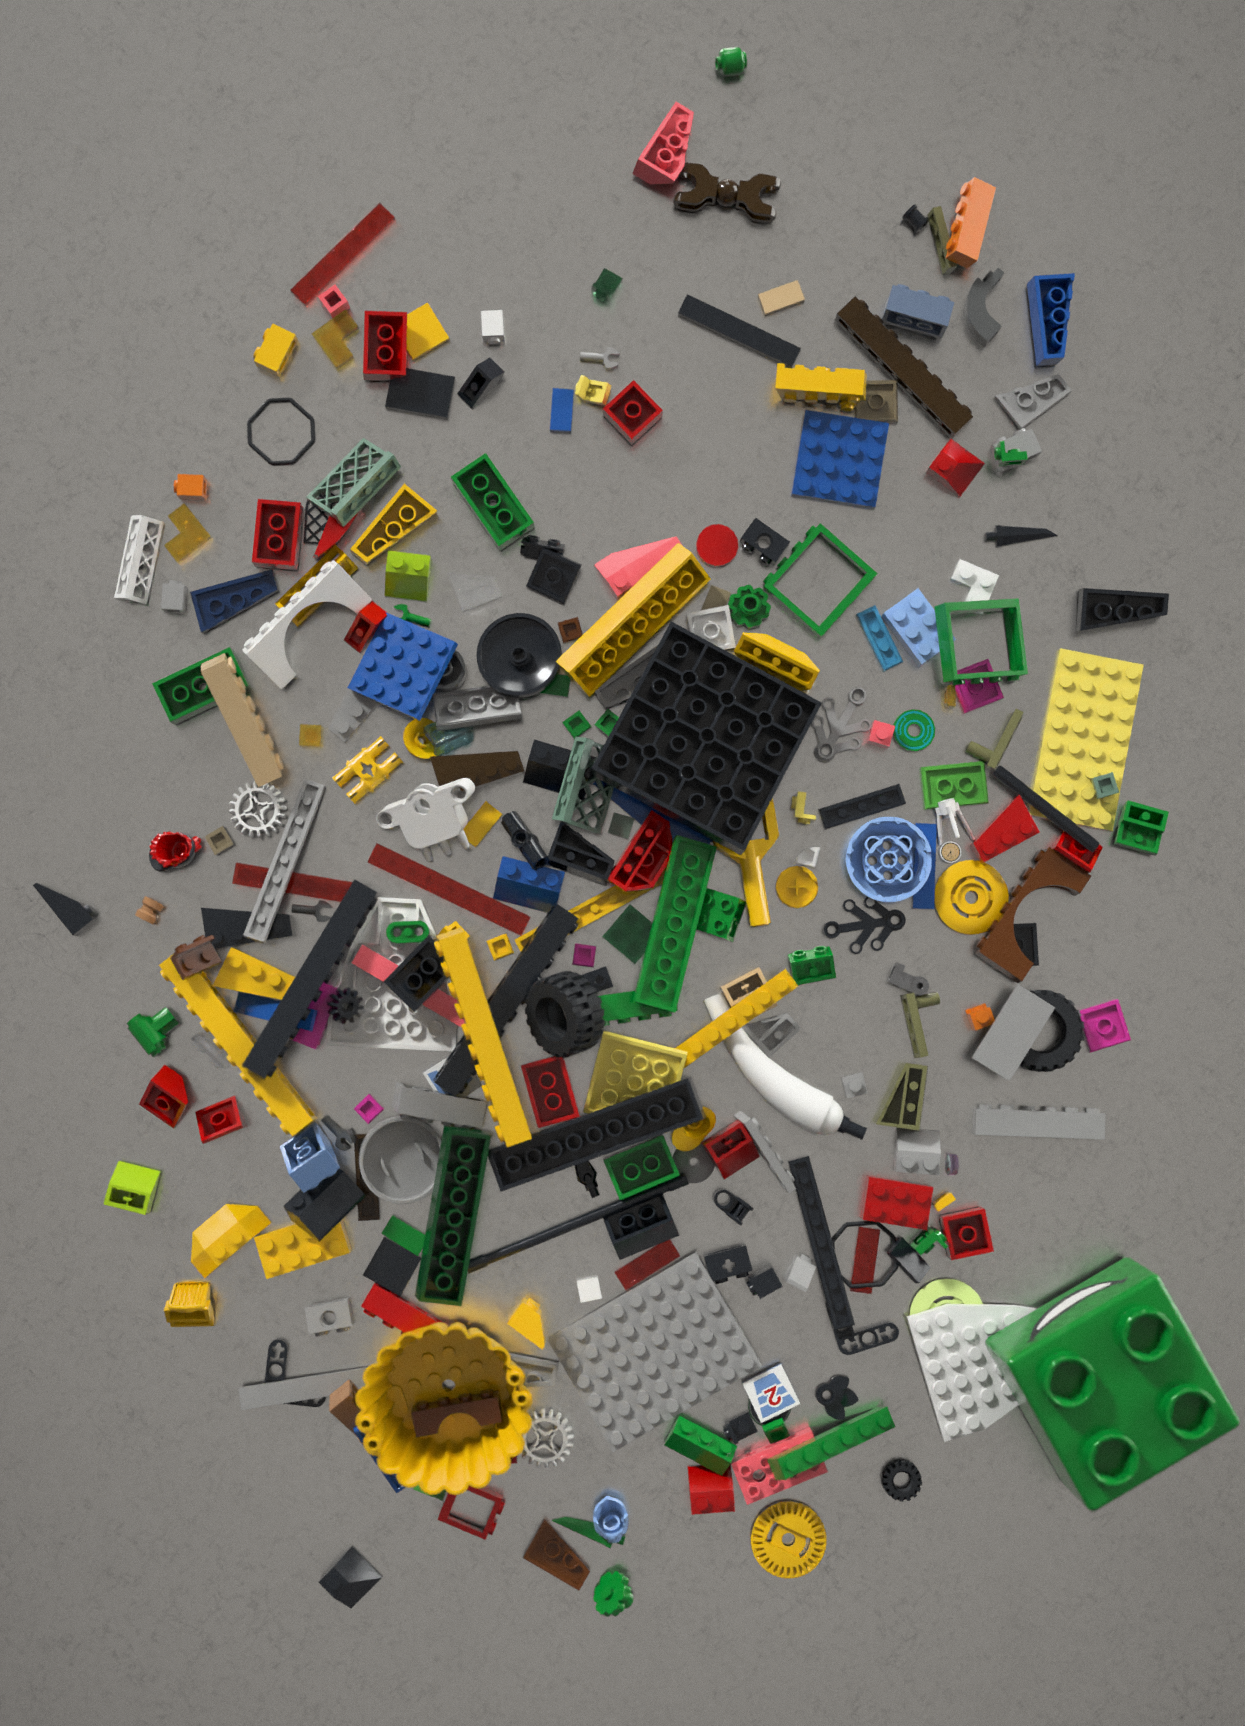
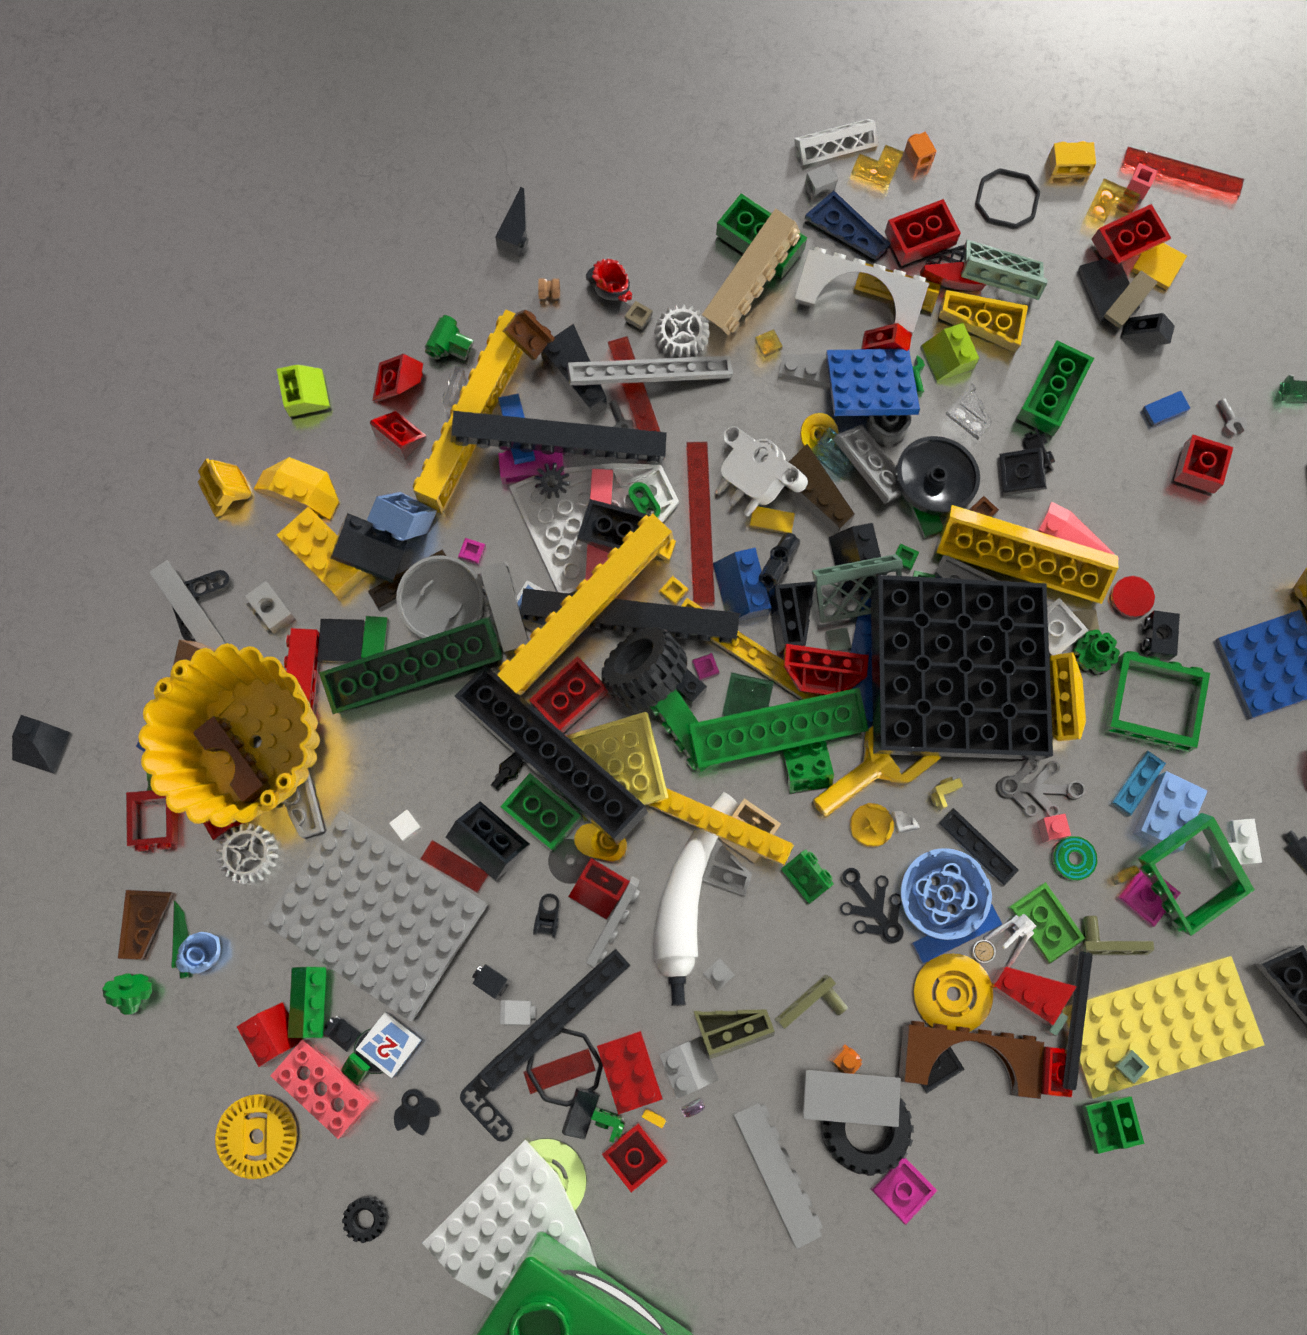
camera: 65 degrees right, 10 degrees down
yellow wedge [213,947,296,1000] -> none
dark grey bar [321,1115,356,1151] -> none
yellow pin [332,736,403,804] -> none
black piece [468,1173,689,1274] -> none
white brick [481,310,504,344] -> none
yellow slope [507,1298,546,1349] -> none
light yellow bracket [575,375,611,406] -> none
black brick [704,1244,753,1284] -> none
green brick [767,1407,895,1480] -> none
flat silver leg [886,962,929,995] -> none
none -> sand green tile [1043,1012,1068,1036]
none -> dark tan tile [1104,271,1157,328]

